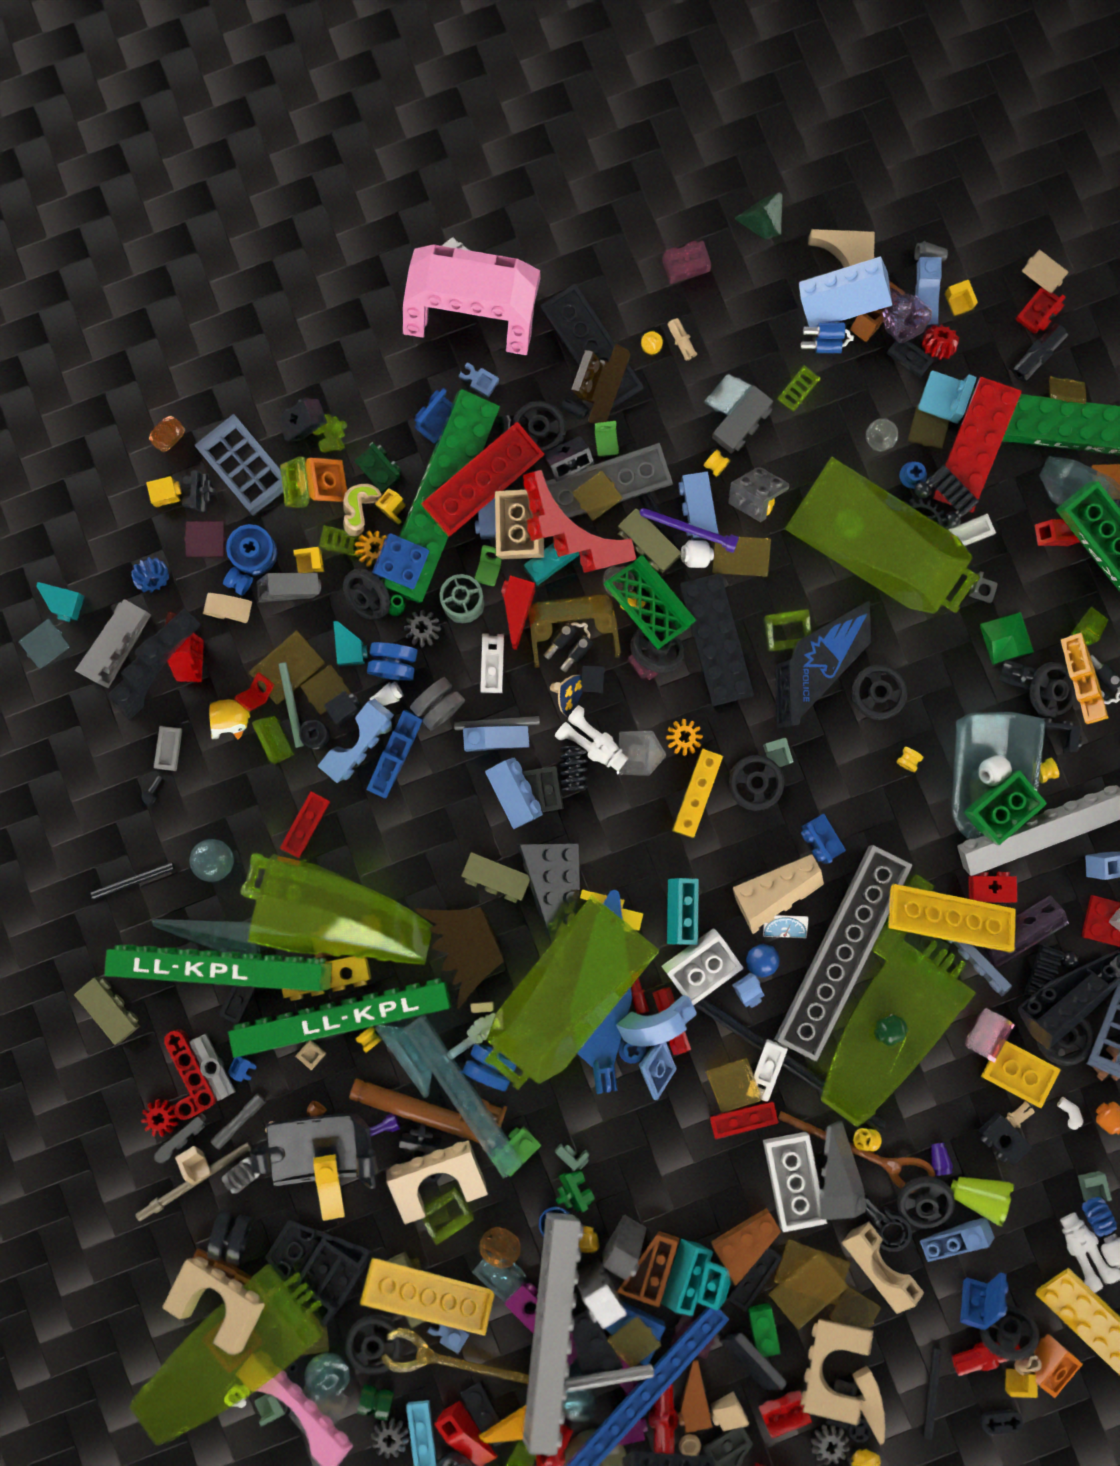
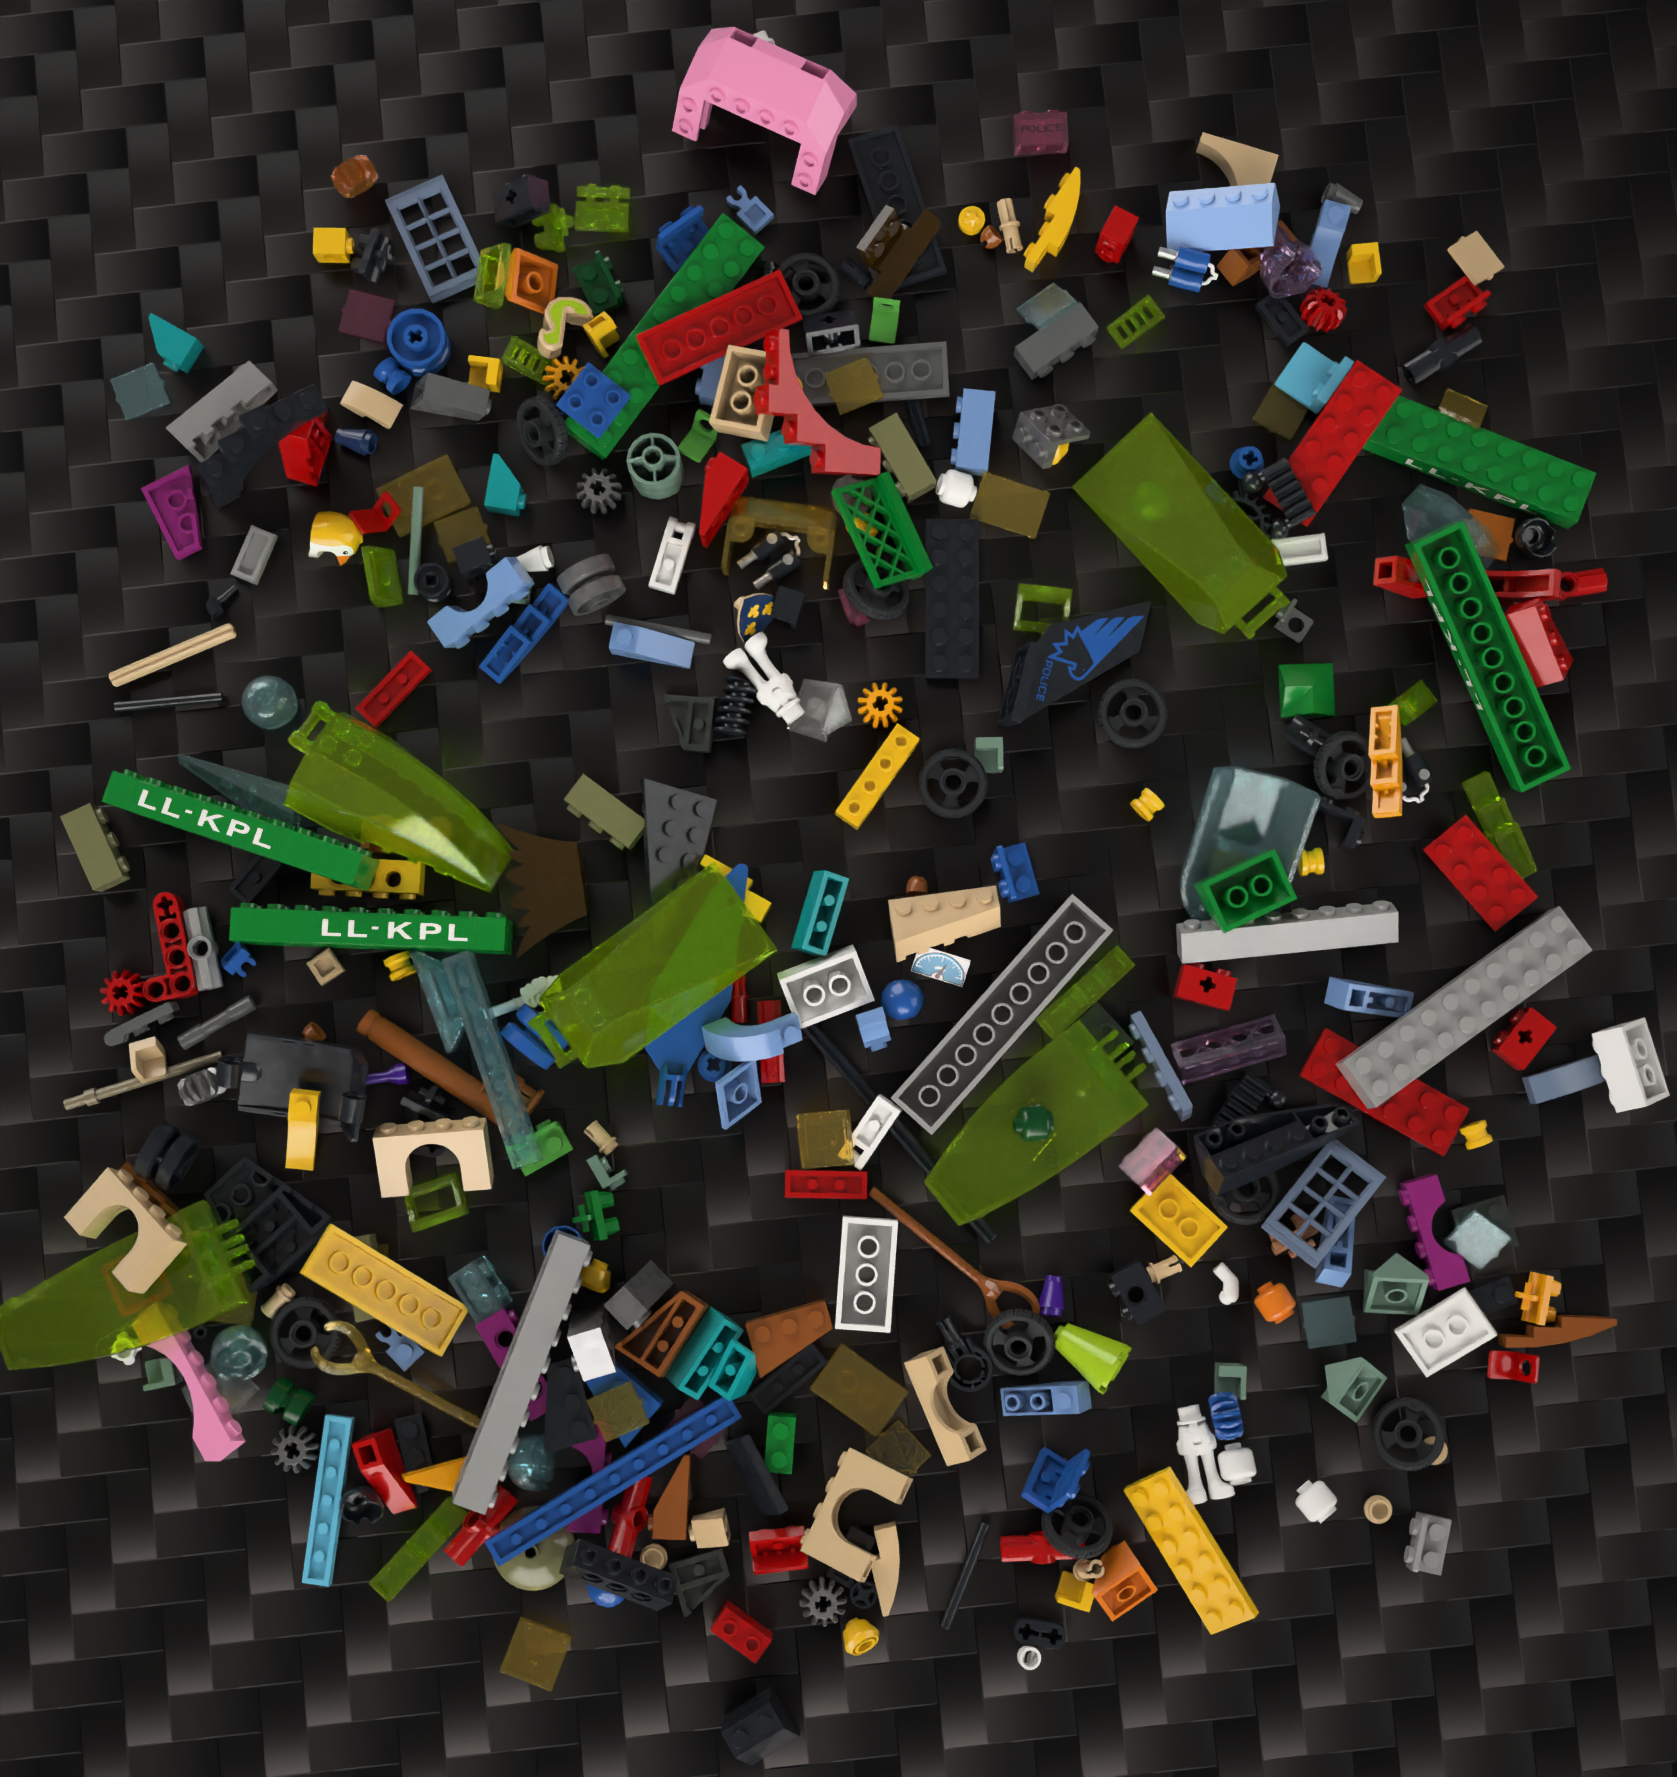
camera: 15 degrees right, 0 degrees up
blue gear [131,557,169,593] -> none
blue wheel [367,642,418,681] -> none
green cone [388,595,406,616] -> none
tan tile [471,1001,494,1013] -> none
clear orange wheel [480,1227,521,1268] -> none
medium blue brick [485,757,543,829] -> none
light grey axle [566,1365,654,1391] -> none
dark purple piece [639,508,739,553] -> none
yellow wheel [704,450,730,477] -> none
clear green slope [735,192,782,239] -> none
clear yellow tile [769,1250,848,1330] -> none
dark grey wedge [819,1121,867,1220] -> none
yellow wheel [853,1128,882,1151] -> none
clear hair [866,418,898,451] -> none
yellow plate [888,884,1015,952] -> none
white head [979,755,1012,786] -> none
none -> tan axle [109,623,236,687]
none -> magenta wing [141,465,203,561]
none -> tan pin [261,1283,296,1319]
none -> dark blue cone [335,428,377,456]
none -> clear neon green plate [575,184,631,233]
none -> tan pin [584,1120,618,1155]
none -> dark orange hinge [906,876,928,897]
none -> dark orange hinge [980,225,1003,249]
none -> white hinge [1017,1645,1041,1670]
none -> yellow slope [1024,167,1080,273]
none -> red brick [1095,205,1139,264]

